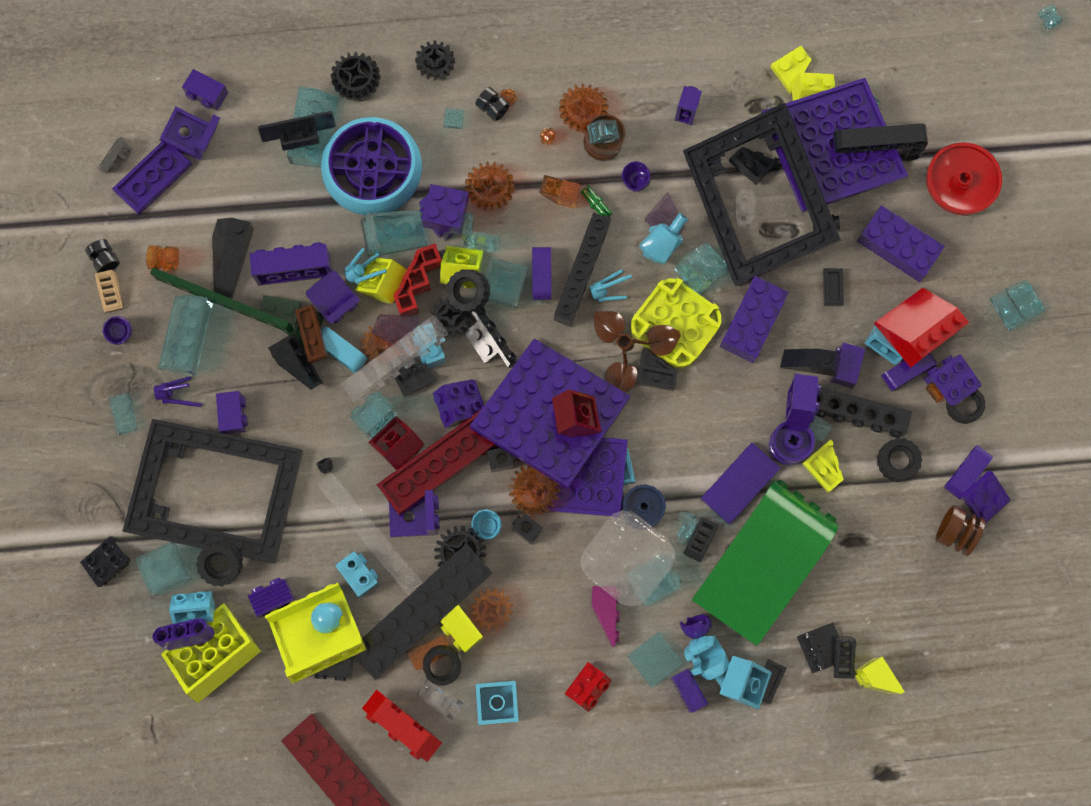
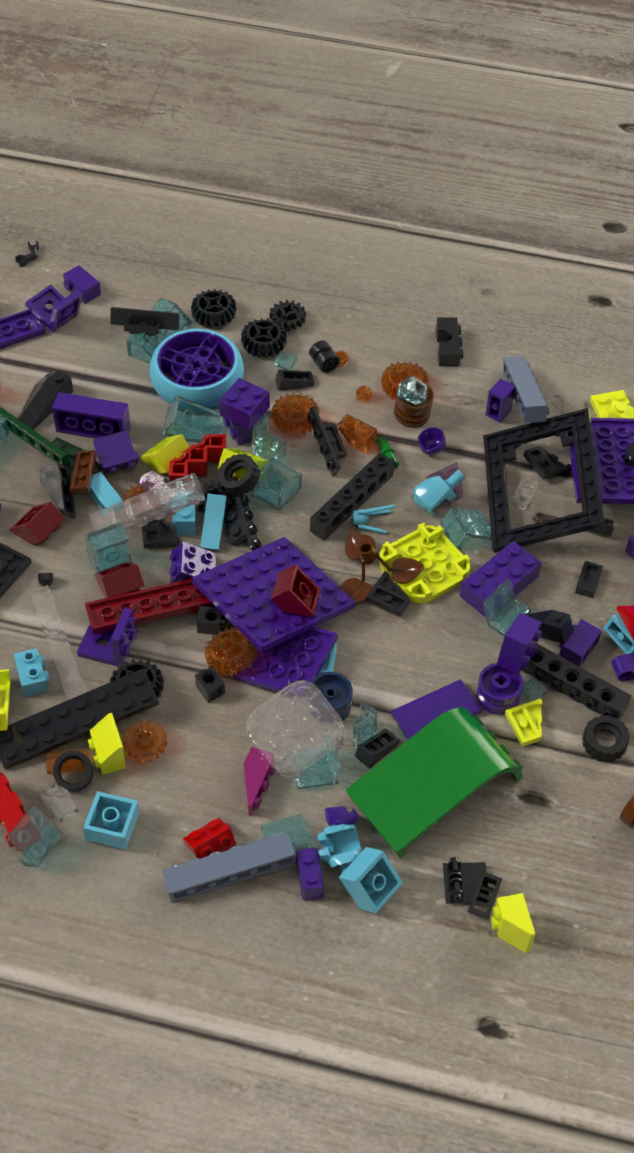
camera: 20 degrees right, 25 degrees down
medium azure plant [345,248,387,284] -> none
medium azure hair [471,509,502,540] -> none
dark purple beam [532,247,551,300] -> none
black tile [762,659,787,704] -> none
none -> clear light blue bracket [8,806,63,867]
none -> dark red slope [9,501,65,545]
none -> black arm [15,240,39,267]
none -> sand blue brick [162,832,297,903]
none -> medium azure tile [200,494,227,551]
none -> black gear [241,318,287,359]
none -> black slope [275,369,315,390]
none -> black bracket [307,406,347,476]
none -> black arch [436,317,463,366]
none -> clear light blue bracket [483,580,531,637]
none -> sand blue brick [503,356,549,423]

